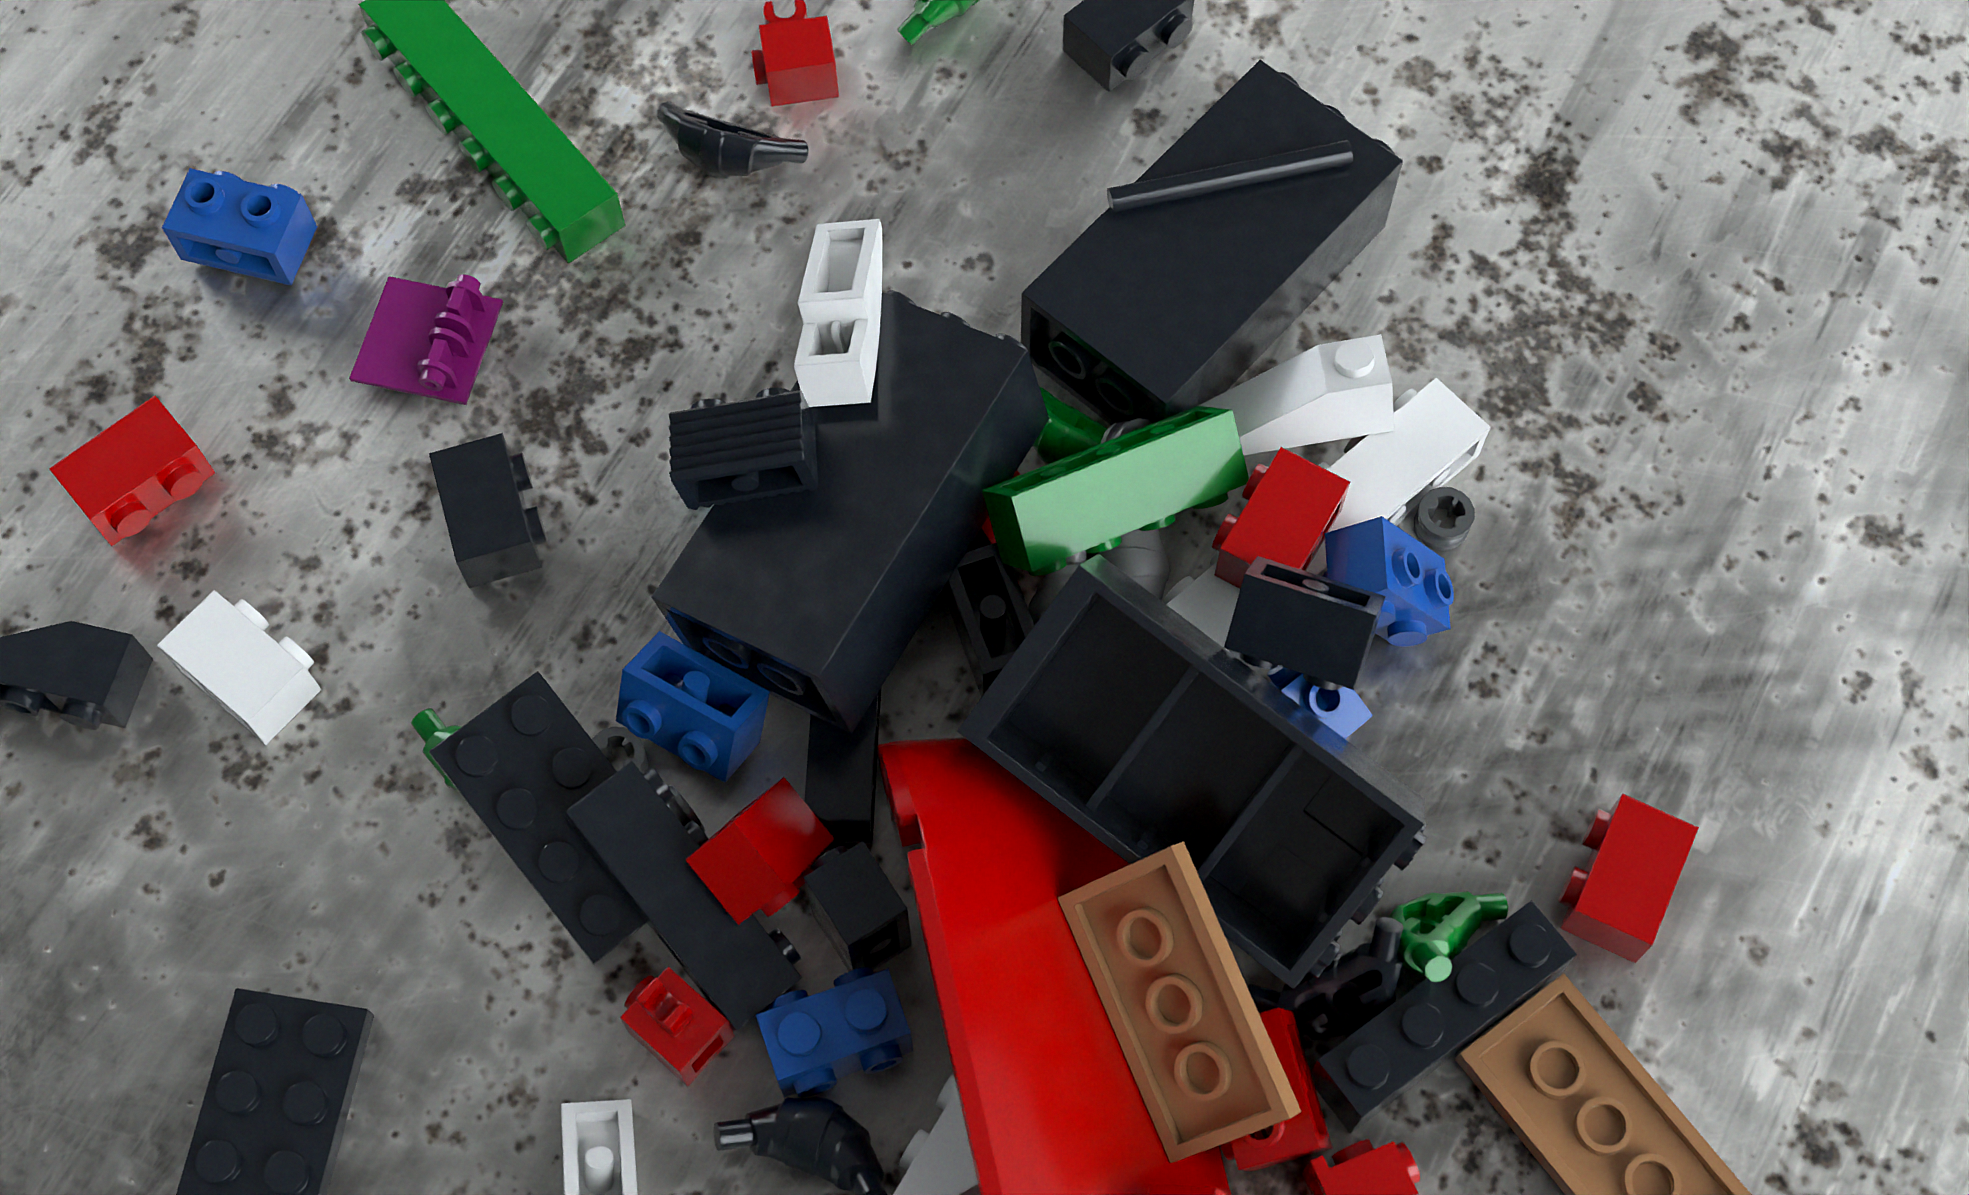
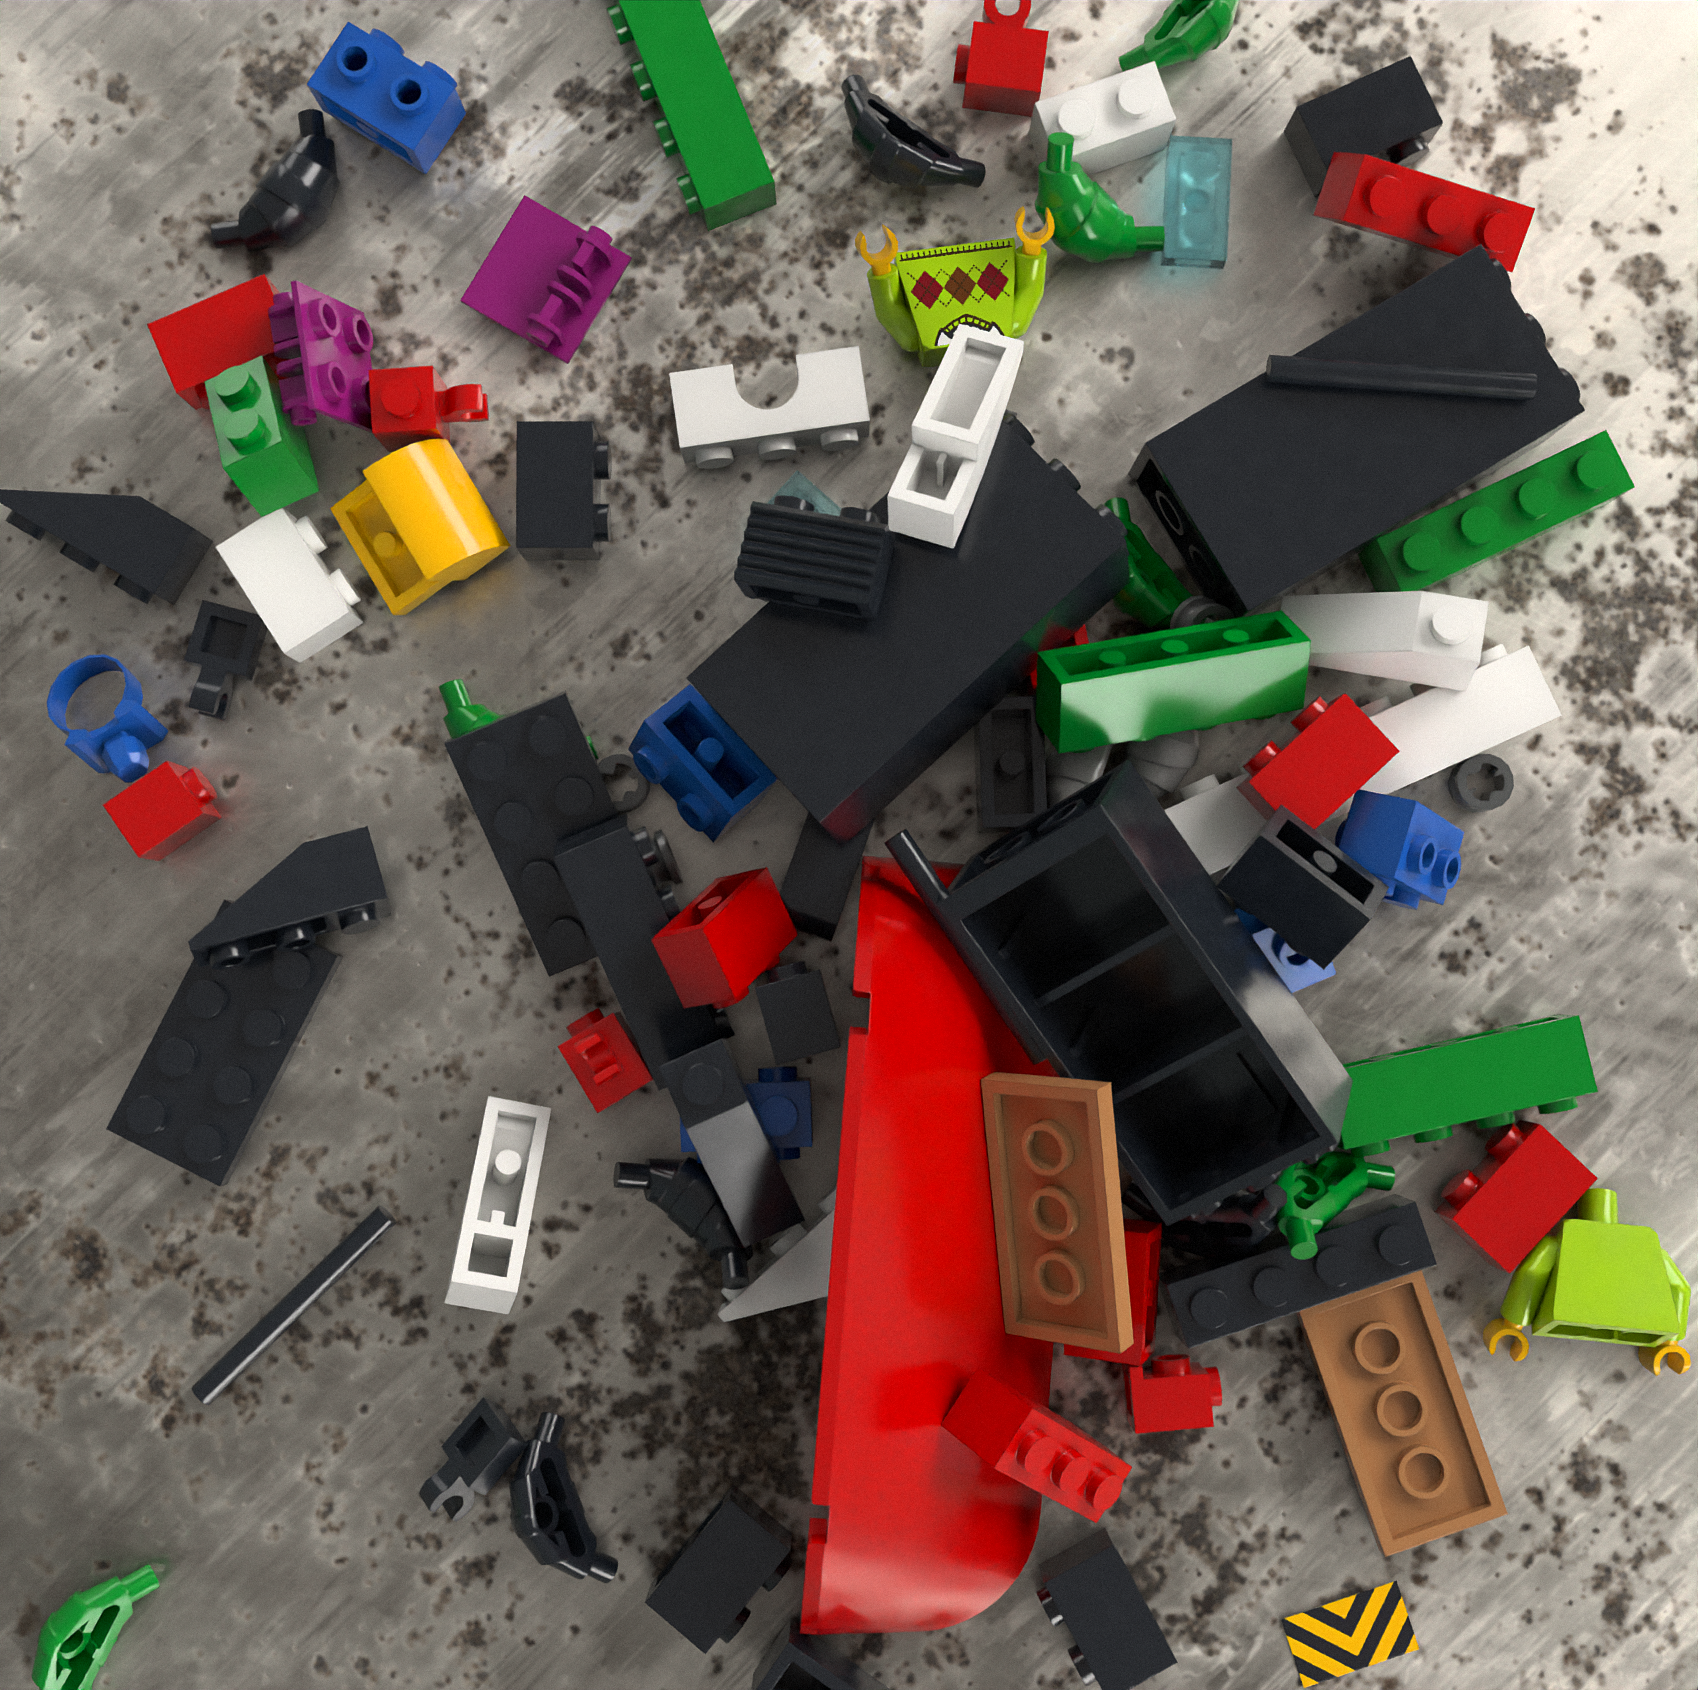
camera: 15 degrees right, 20 degrees up
none -> blue piece [47,654,169,783]
none -> red brick [103,761,222,861]
none -> black plate [184,600,268,721]
none -> black slope [188,826,391,970]
none -> green brick [205,355,319,517]
none -> black piece [211,109,341,252]
none -> magenta hinge [268,280,373,433]
none -> yellow brick [330,439,511,615]
none -> red brick [368,365,489,452]
none -> black slope [659,1037,805,1248]
none -> white arch [669,346,870,469]
none -> lime torso [855,206,1055,367]
none -> black bar [884,829,1046,1065]
none -> white brick [1028,61,1176,176]
none -> green piece [1034,132,1165,264]
none -> clear light blue plate [1161,135,1232,269]
none -> red brick [1313,152,1535,273]
none -> green brick [1337,1014,1598,1157]
none -> green brick [1357,430,1635,592]
none -> lime torso [1483,1188,1691,1376]

